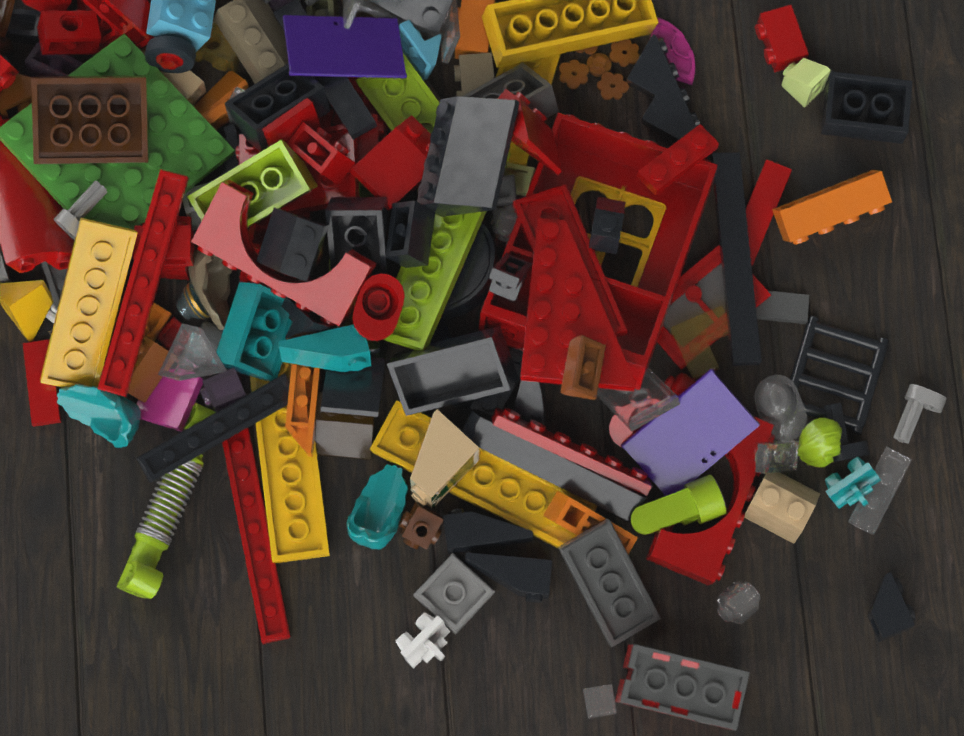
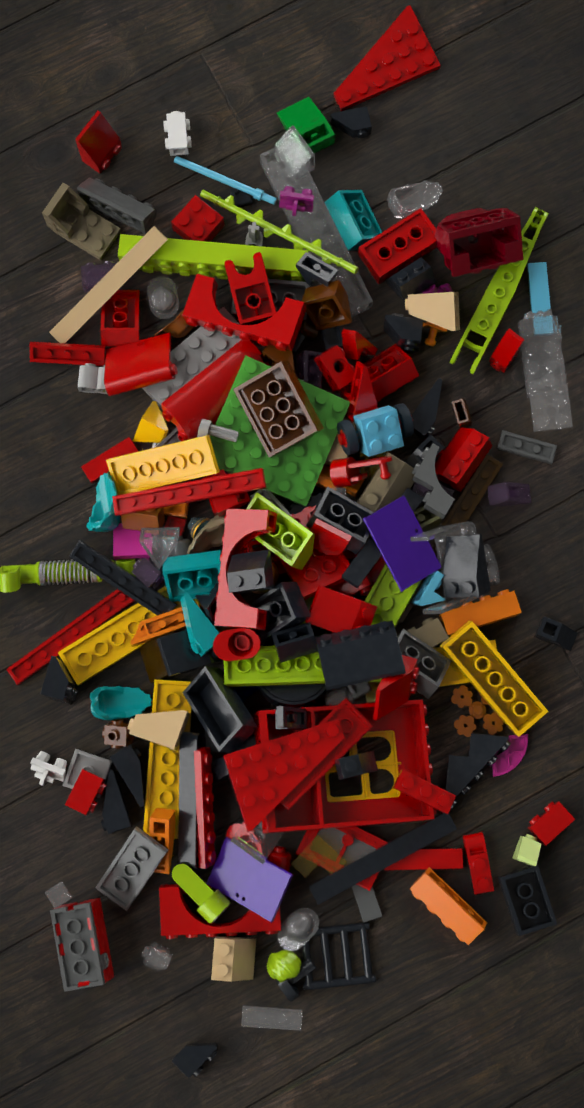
camera: 70 degrees right, 5 degrees up
red brick [287,122,355,185] -> none
dark orange slope [561,335,606,400] -> none
clear plate [755,440,799,474] -> none
teal hips [825,457,881,509] -> none
light grey piece [893,384,947,444] -> none
none -> black slope [40,656,78,705]
none -> red brick [65,769,106,815]
none -> red piece [330,456,392,488]
none -> red plate [463,832,494,895]

